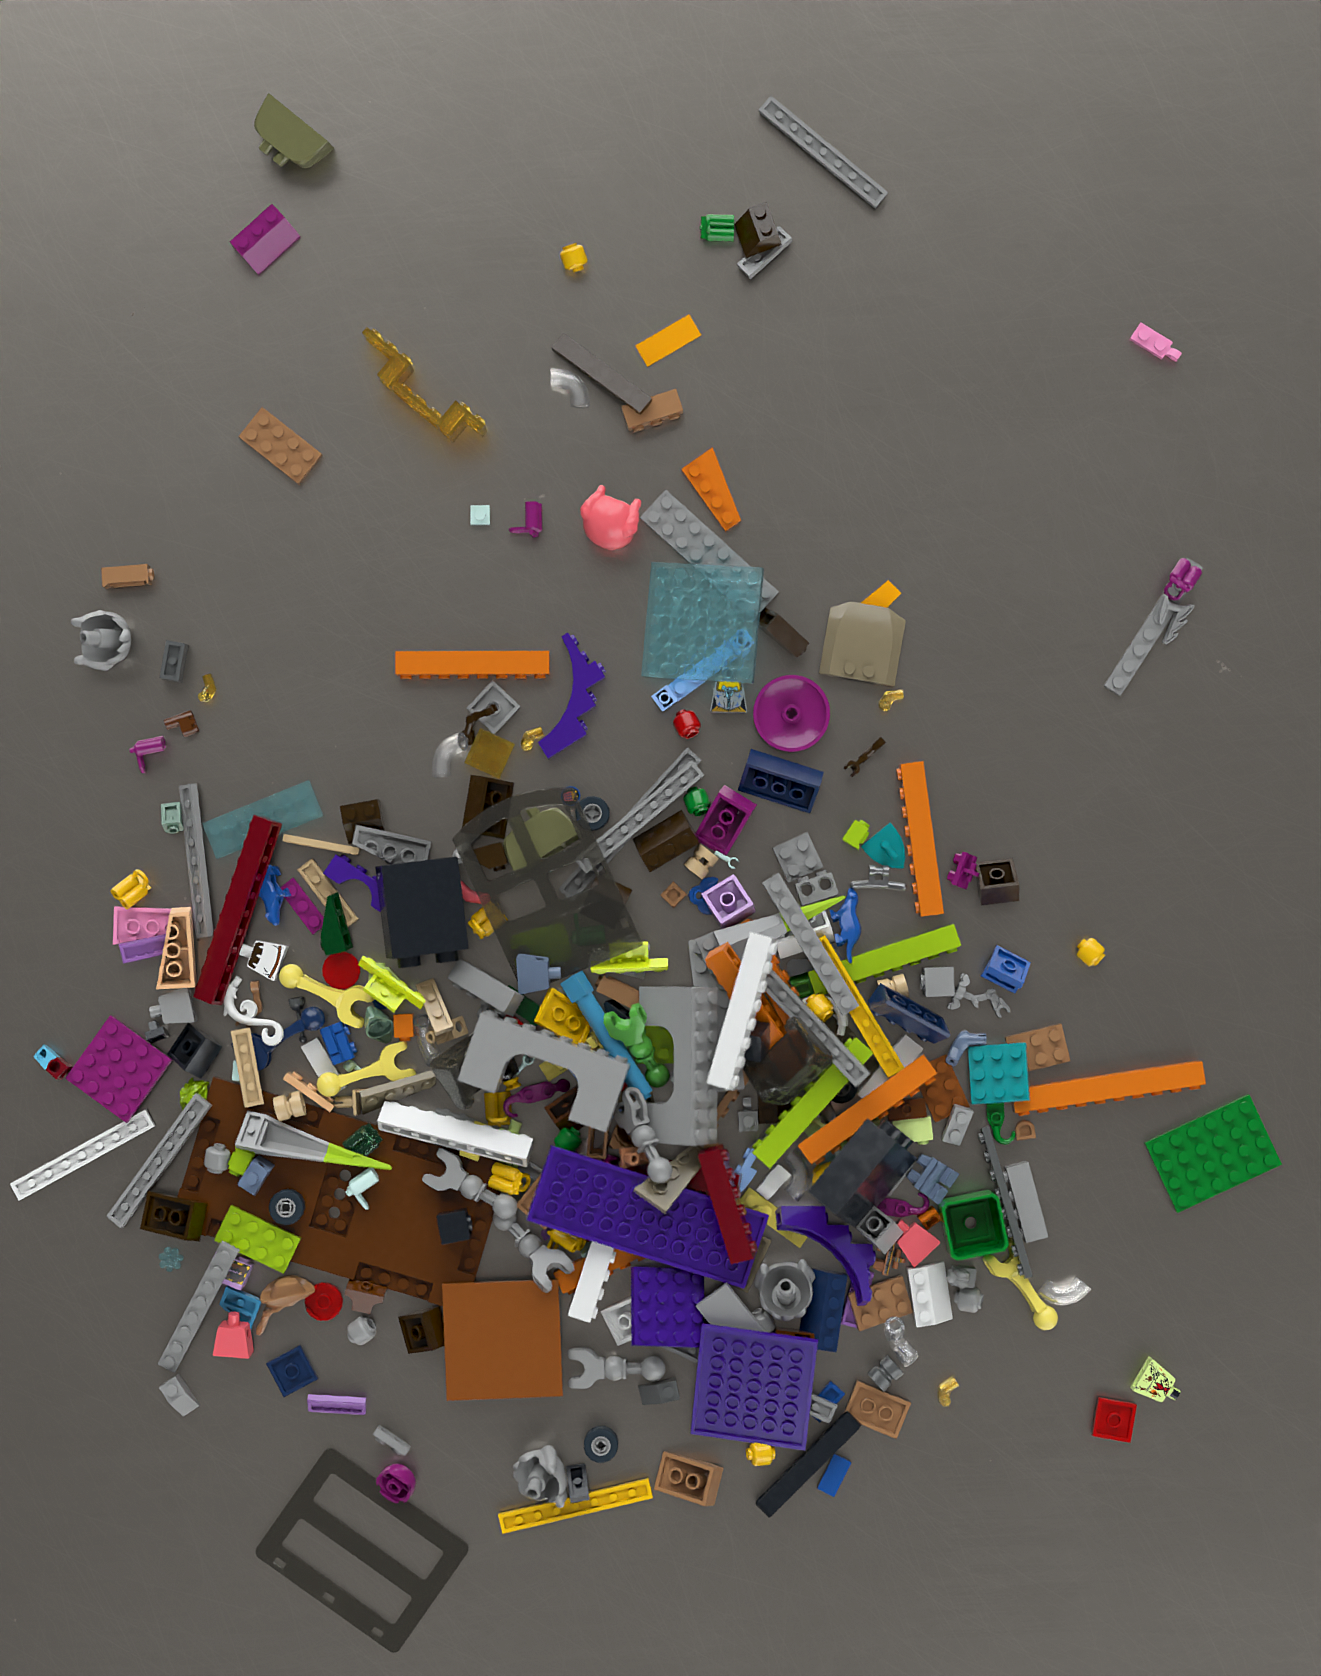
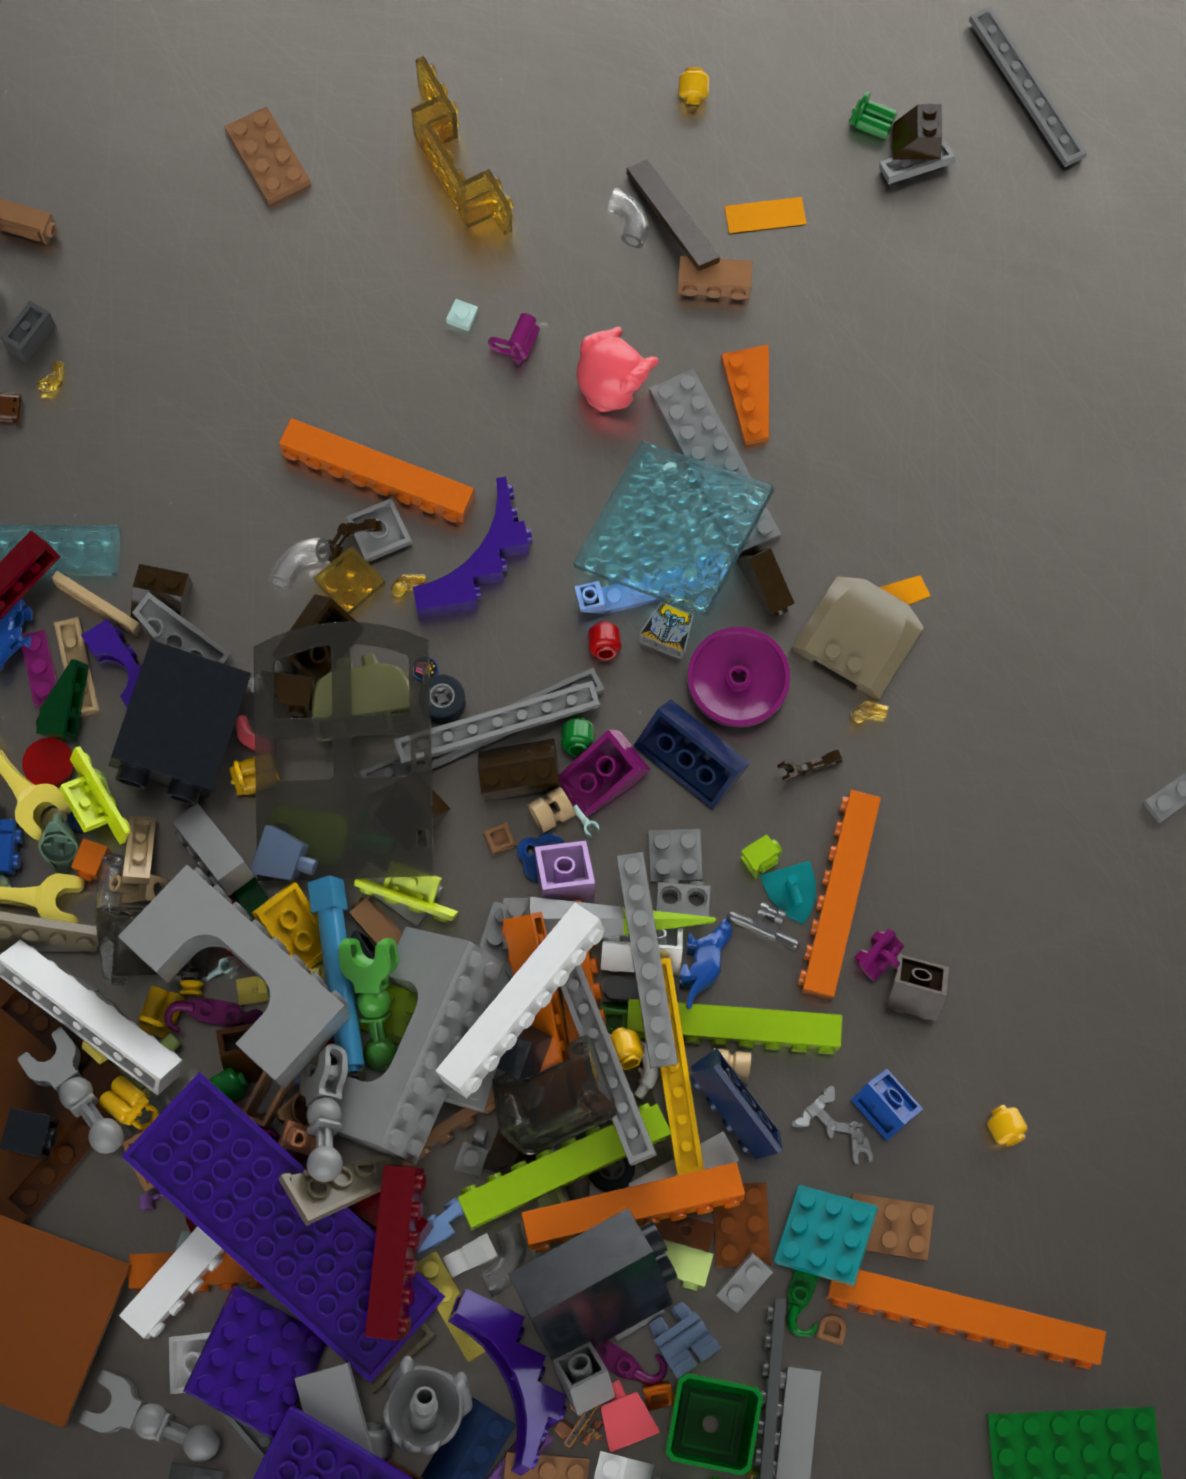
camera: 20 degrees right, 15 degrees down
light grey piece [492,1213,575,1293] -> none
yellow piece [547,1228,586,1253] -> none
light grey head [920,966,955,997] -> none
sand blue arm [946,1030,986,1067] -> none

